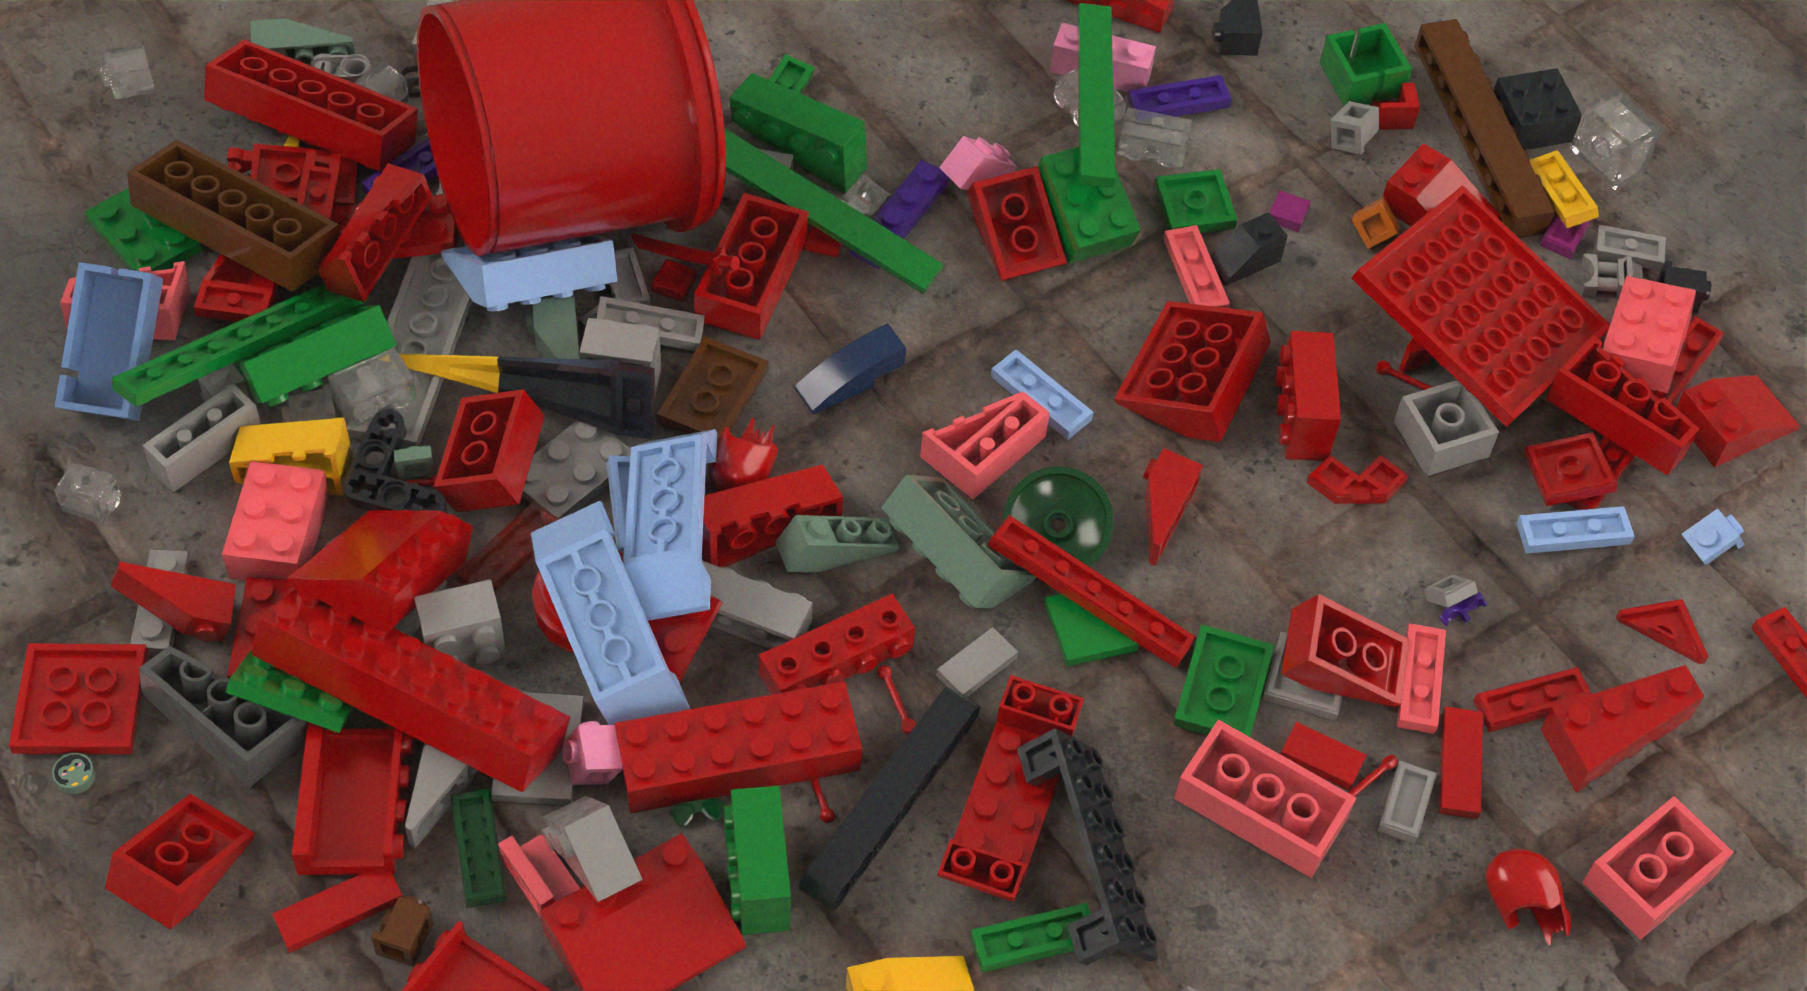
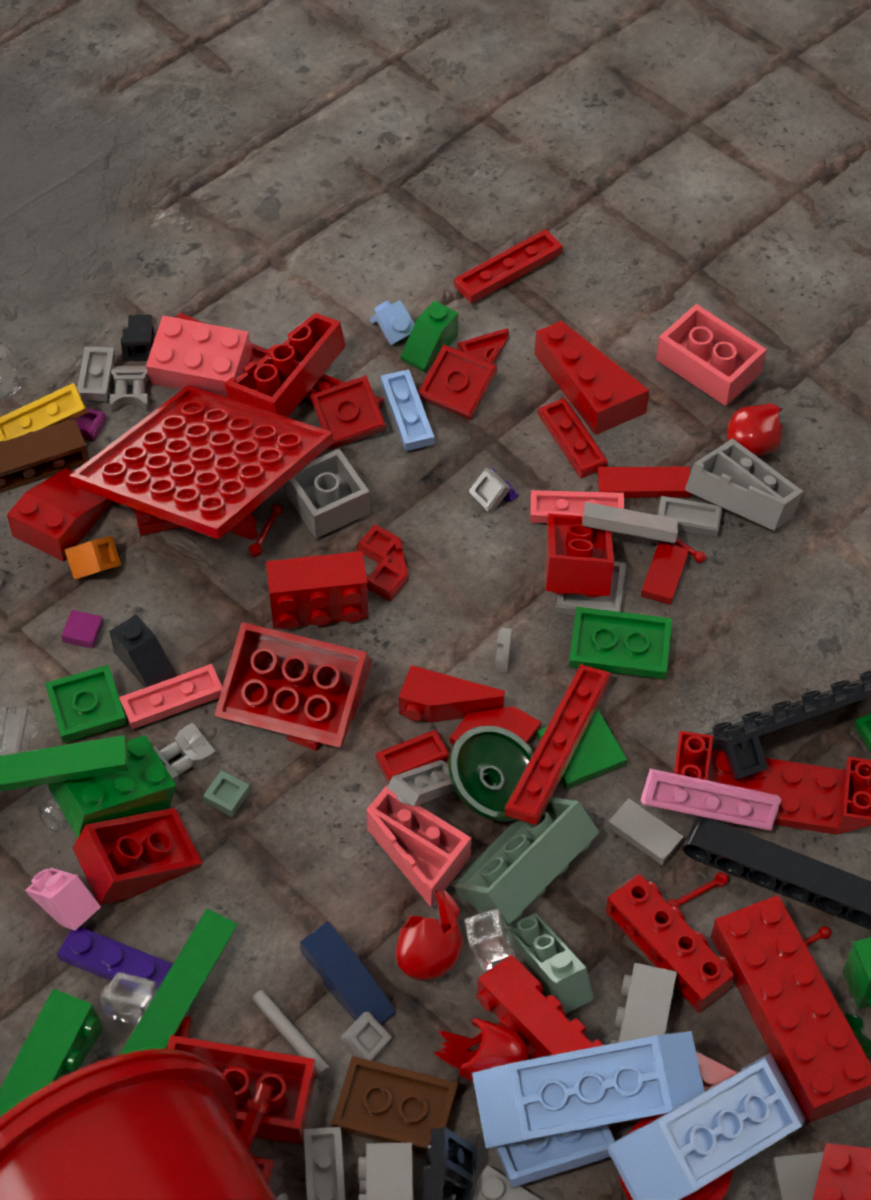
camera: 95 degrees left, 0 degrees up
bright pink brick [562,721,623,785] -> none
light blue plate [991,350,1094,440] -> none
coral brick [1174,720,1356,878] -> none
red slope [1676,375,1800,467] -> none
none -> light grey piece [153,722,216,785]
none -> sand green plate [203,770,251,817]
none -> light grey bar [252,990,330,1078]
none -> light grey tile [340,1012,392,1061]
none -> red tile [375,729,449,784]
none -> light grey plate [387,760,455,806]
none -> red helmet [395,890,463,981]
none -> green slope [400,300,458,373]
none -> red tile [418,345,498,420]
none -> red tile [449,706,541,745]
none -> clear brick [464,908,517,971]
none -> light grey tile [494,628,512,673]
none -> light grey tile [582,502,678,543]
none -> bright pink tile [641,769,781,831]
none -> light grey wedge [685,438,804,531]

